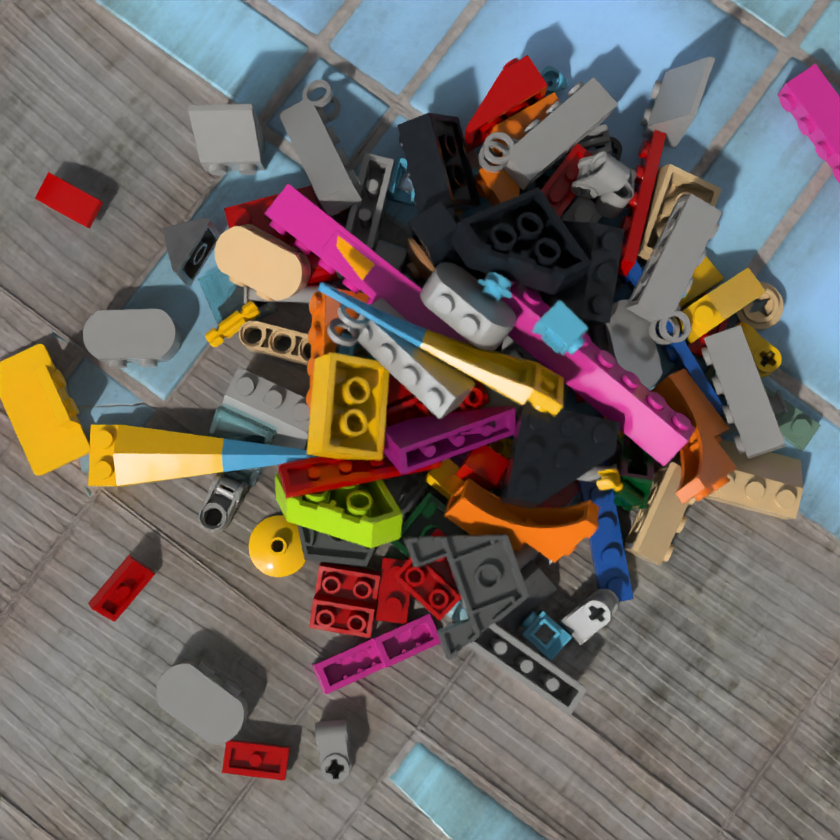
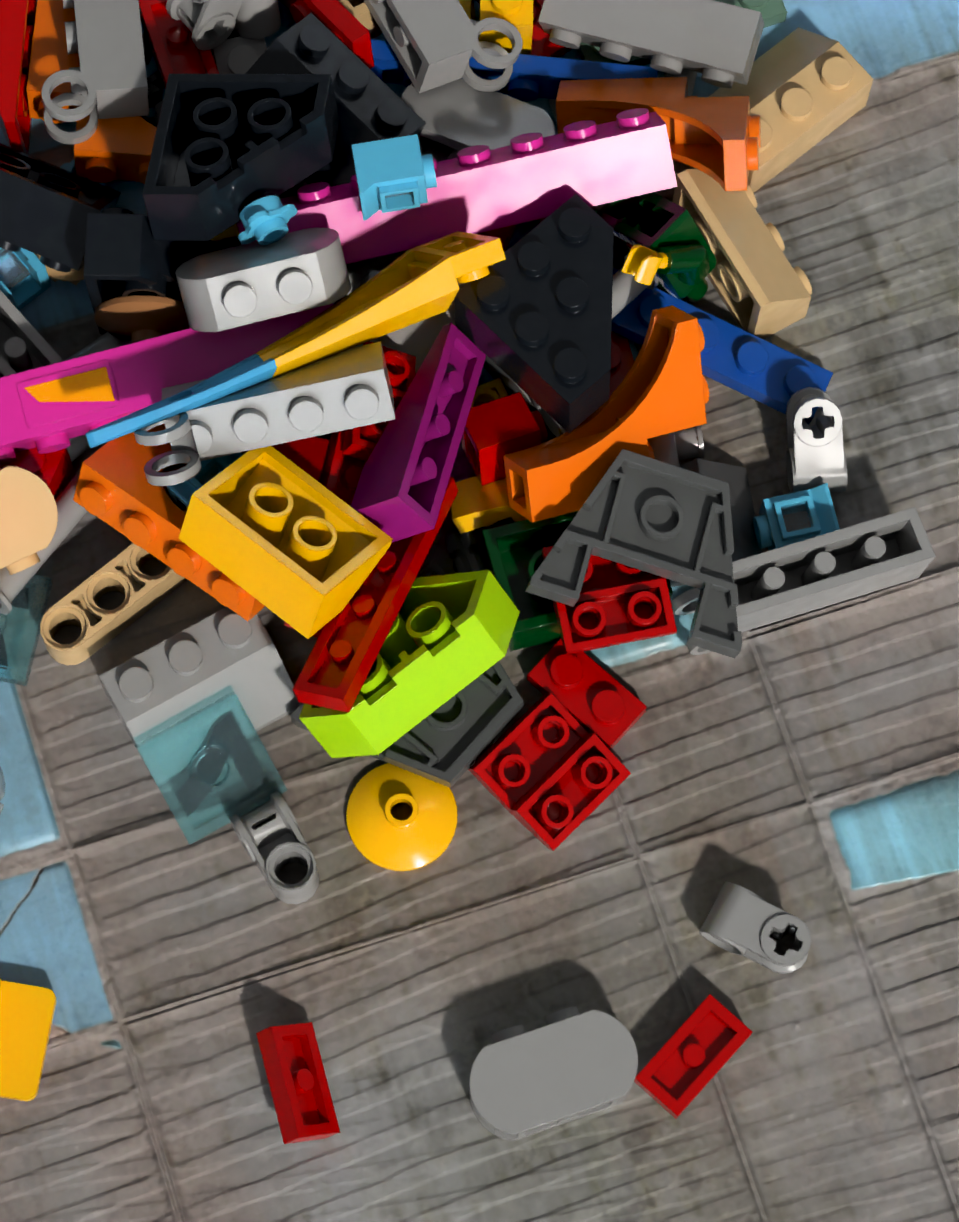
camera: 60 degrees left, 10 degrees down
yellow plate [88,424,319,487] -> none
yellow axle [205,301,261,348] -> none
dark pink slope [312,613,441,694] -> none

